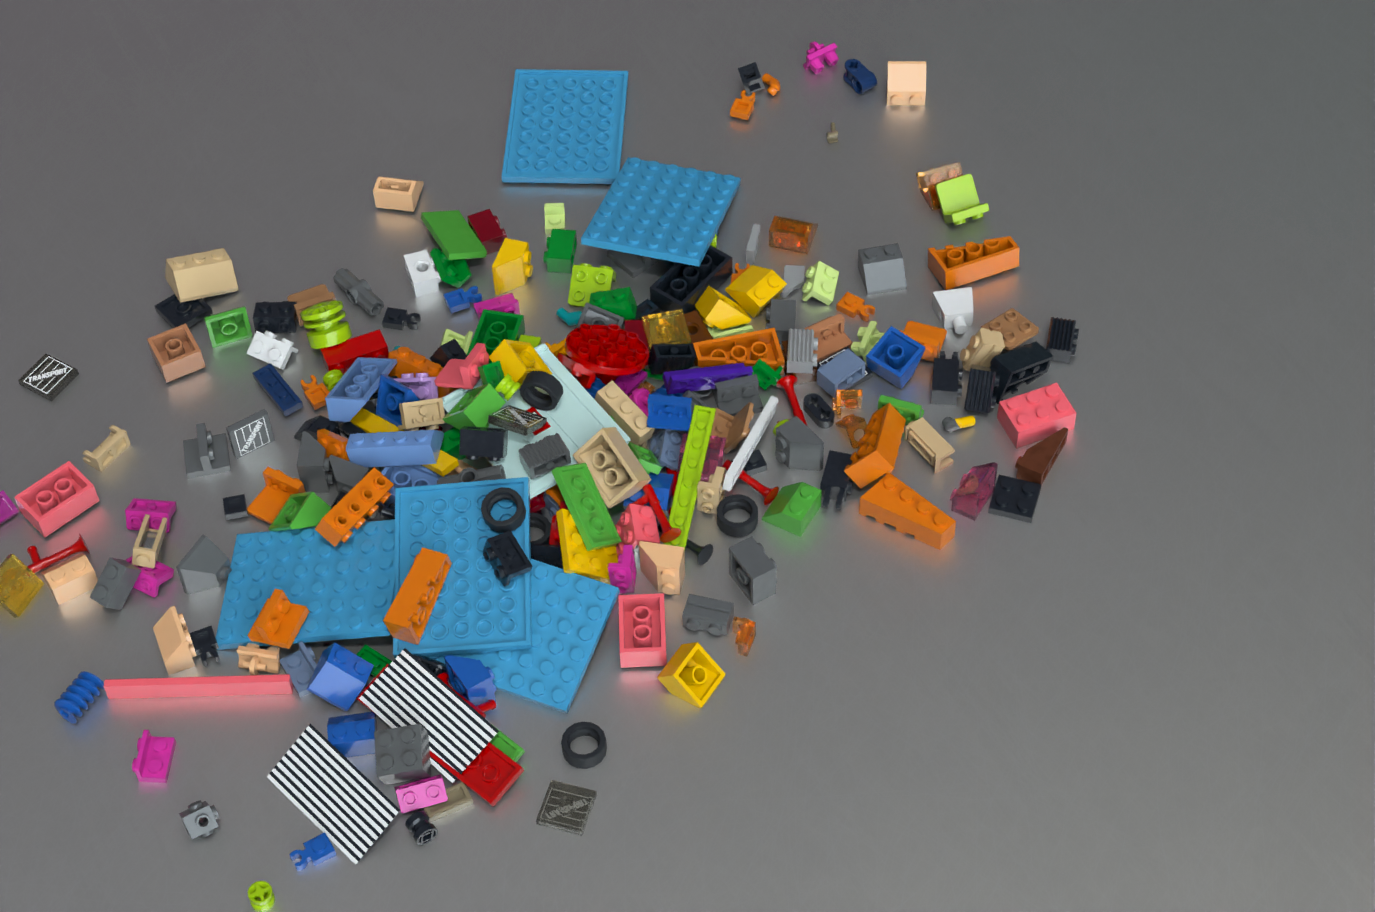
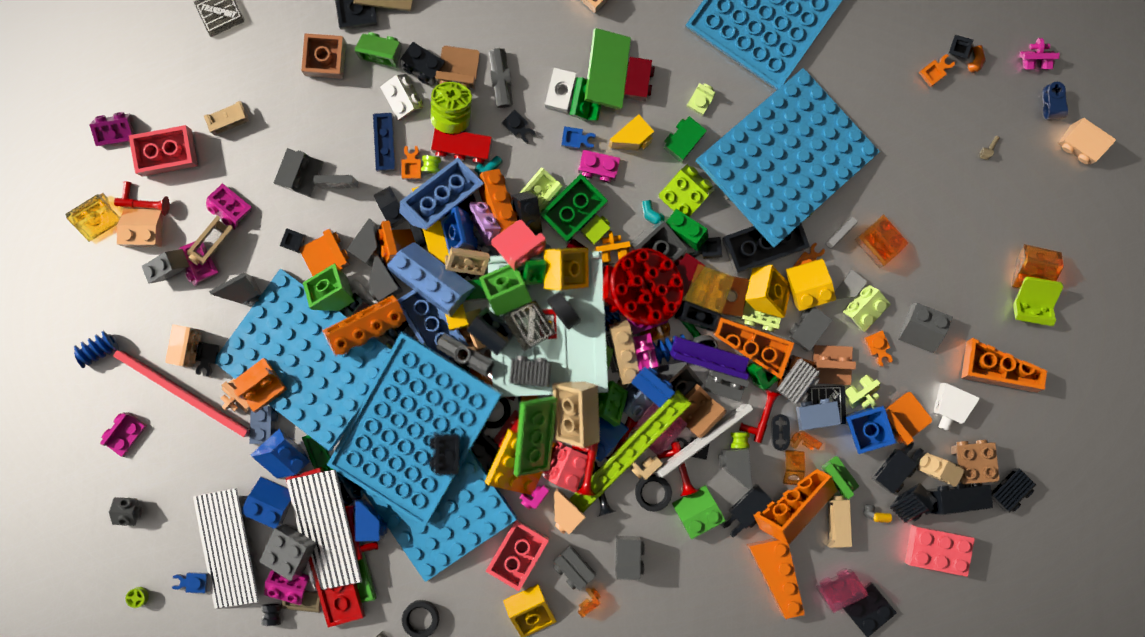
camera: 30 degrees right, 35 degrees up
orange wedge [383,547,452,645] -> none
black tyre [481,487,526,533] -> none
lime wheel [495,374,521,401] -> none
copper slope [1015,427,1068,484] -> none

